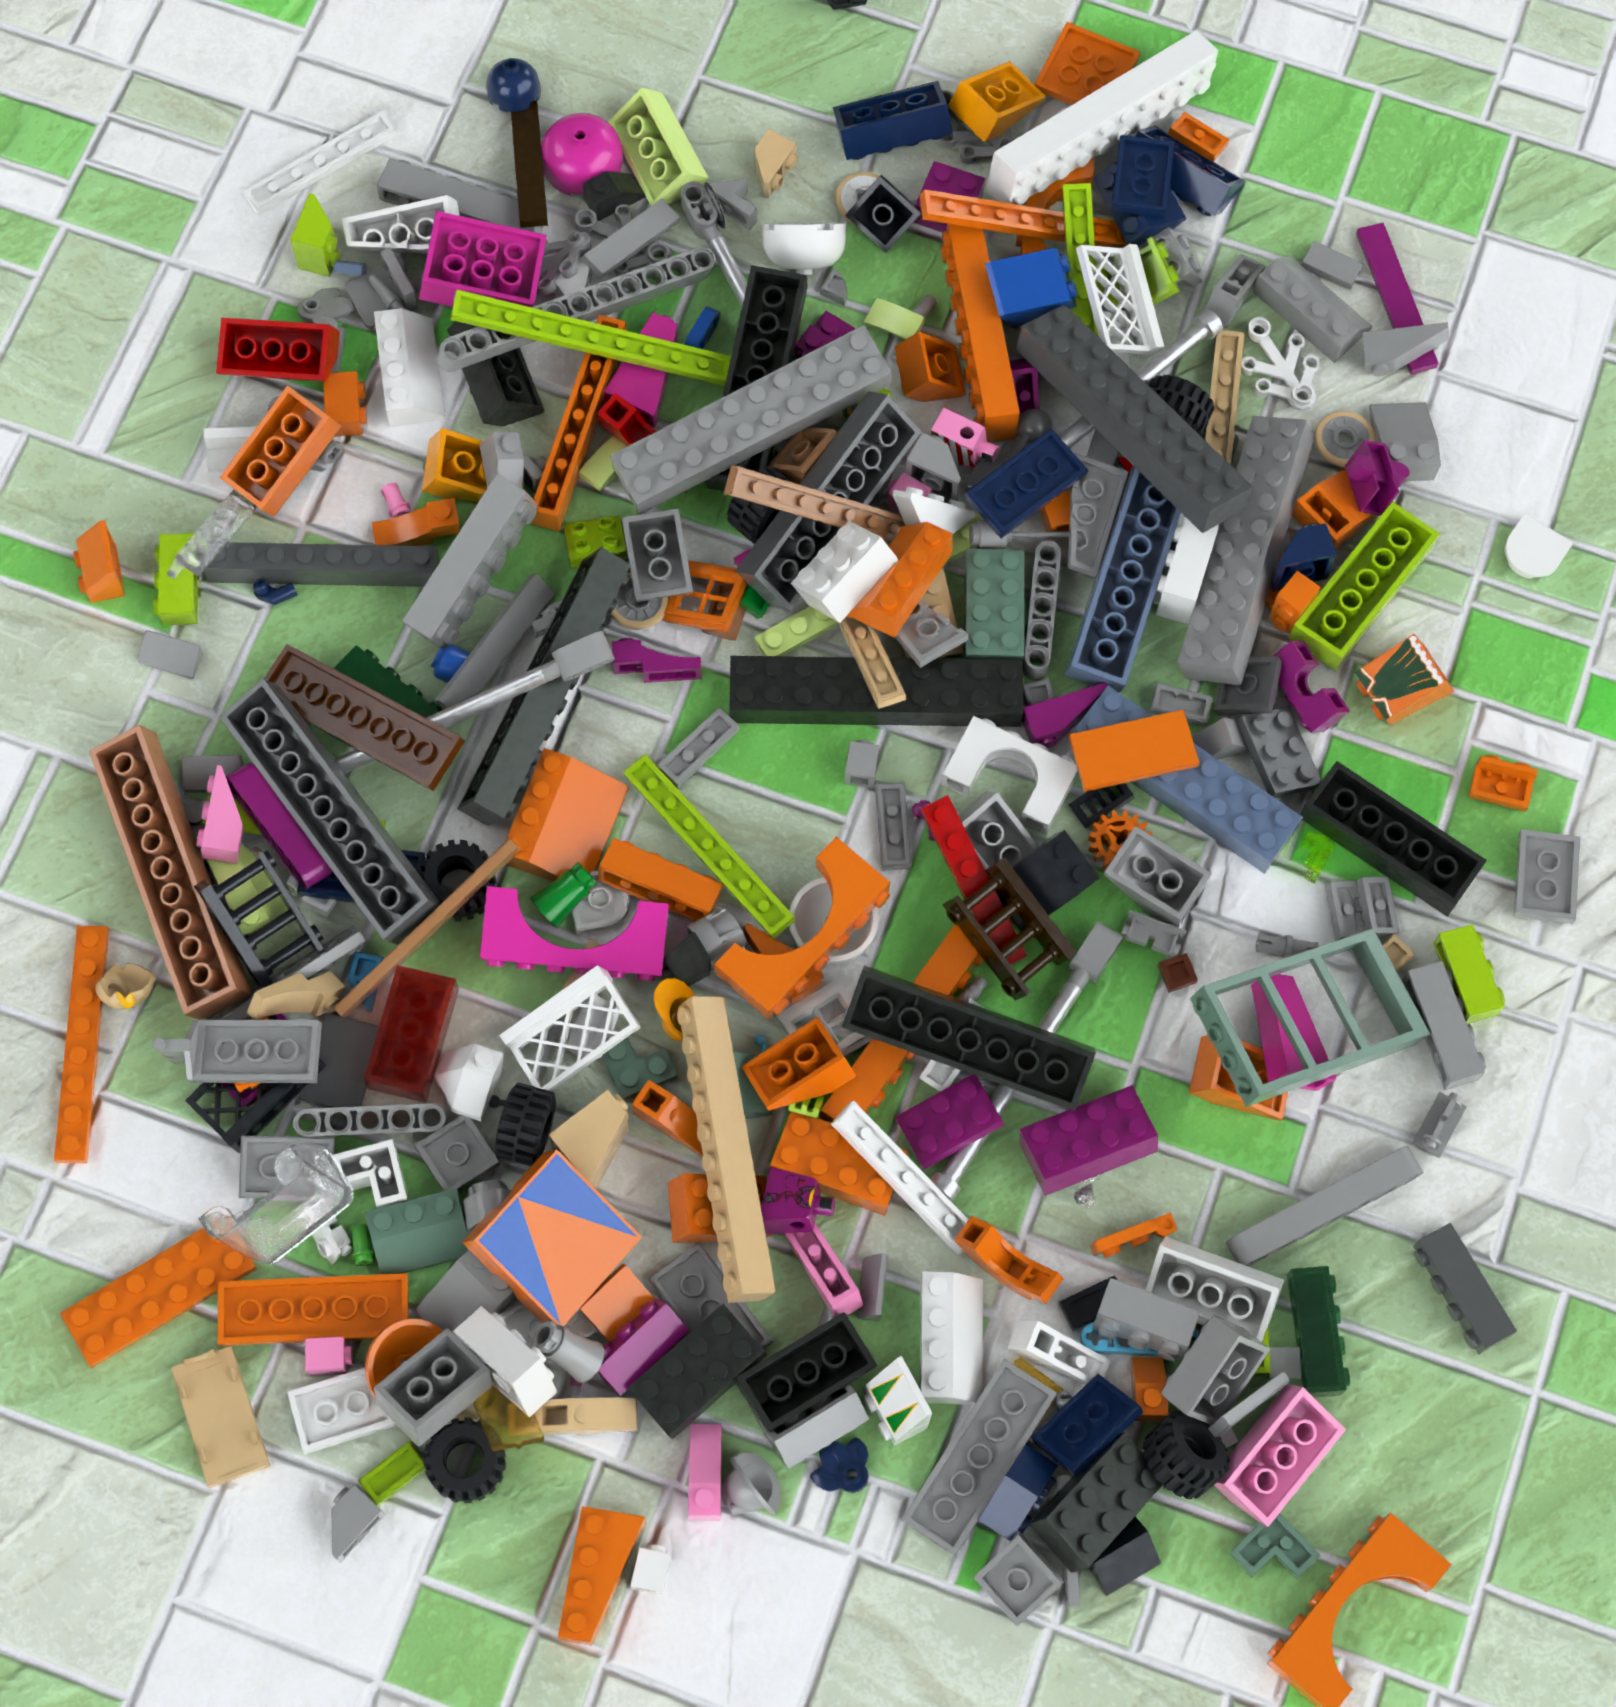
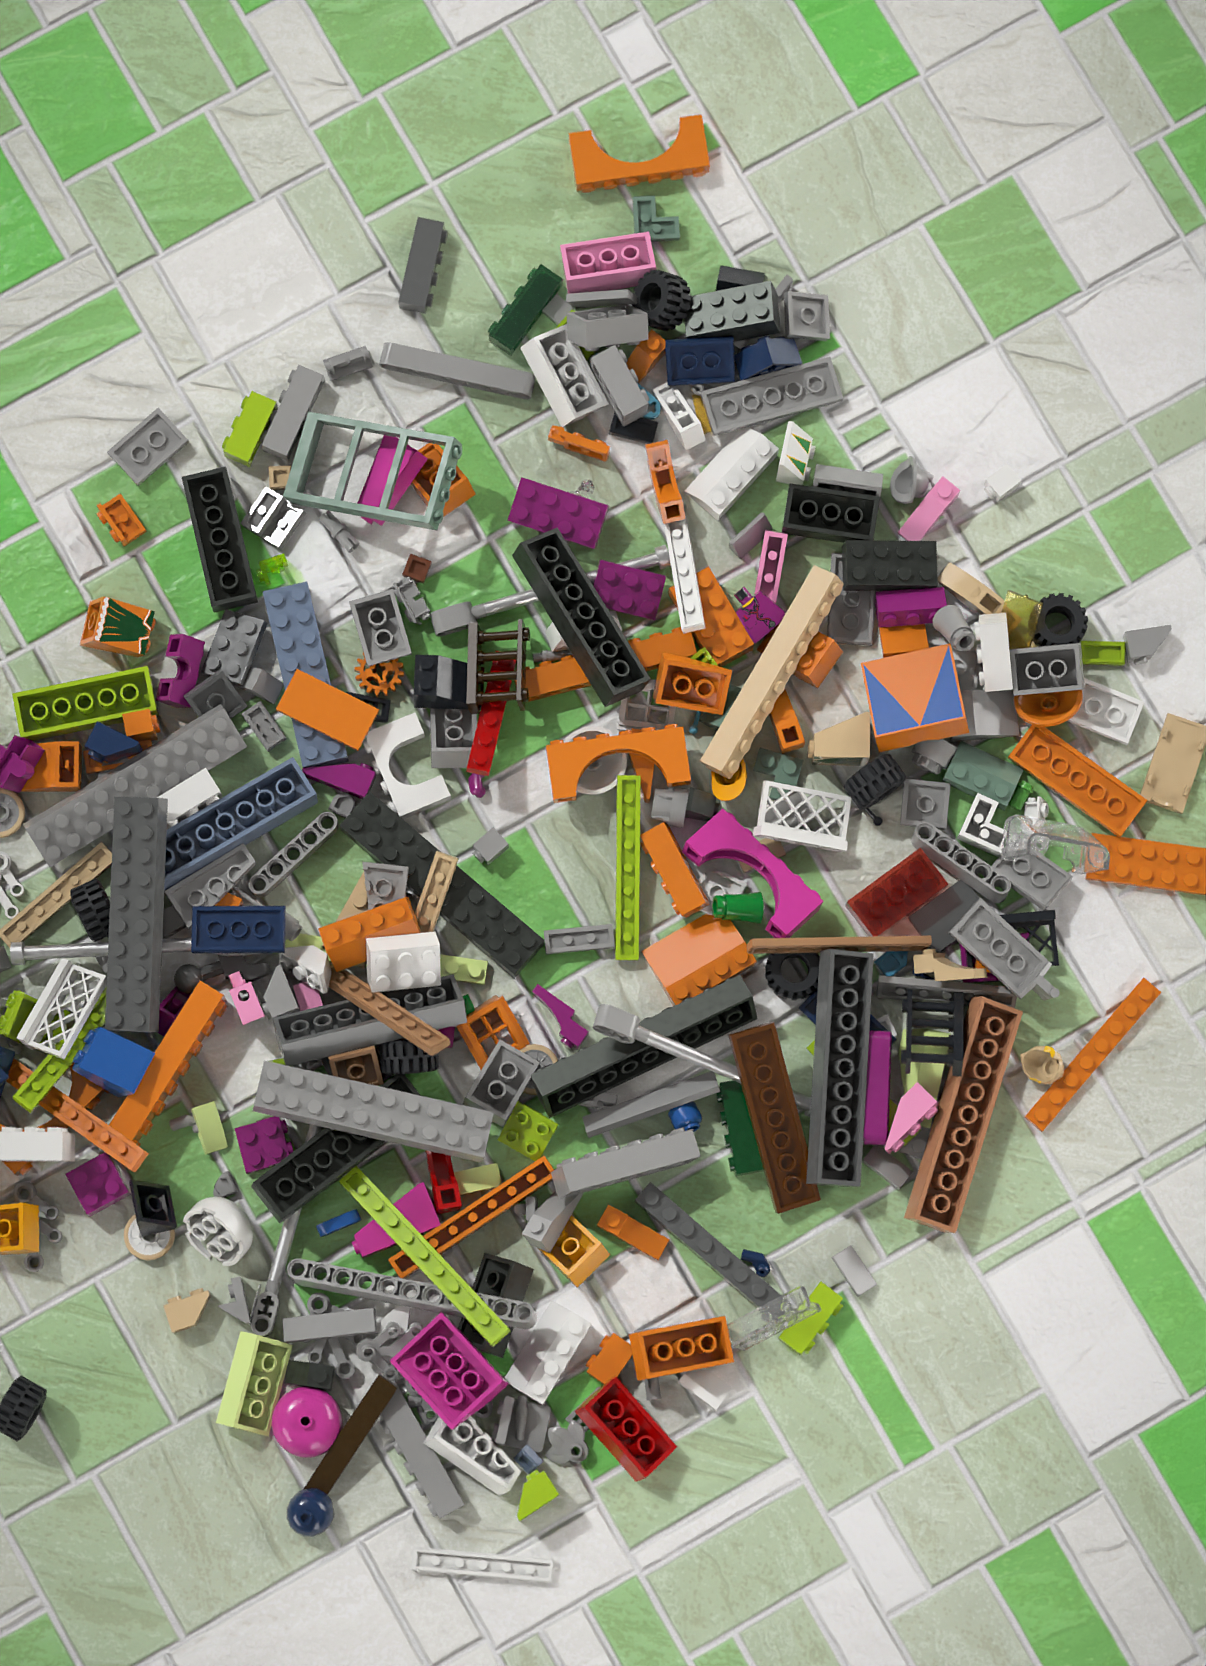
camera: 140 degrees left, 10 degrees up
orange slope [73,520,125,603] -> none
bright pink brick [305,1337,353,1376] -> none
bright pink pin [380,482,411,518] -> none
white slope [434,1044,503,1121] -> none
orange wedge [558,1506,646,1646] -> none
dark blue plate [810,1437,869,1493] -> none
dark blue slope [833,81,953,160] -> none
light grey tile [875,783,912,871] -> none
orange slope [895,331,966,402] -> none
sand green brick [964,548,1024,661] -> none

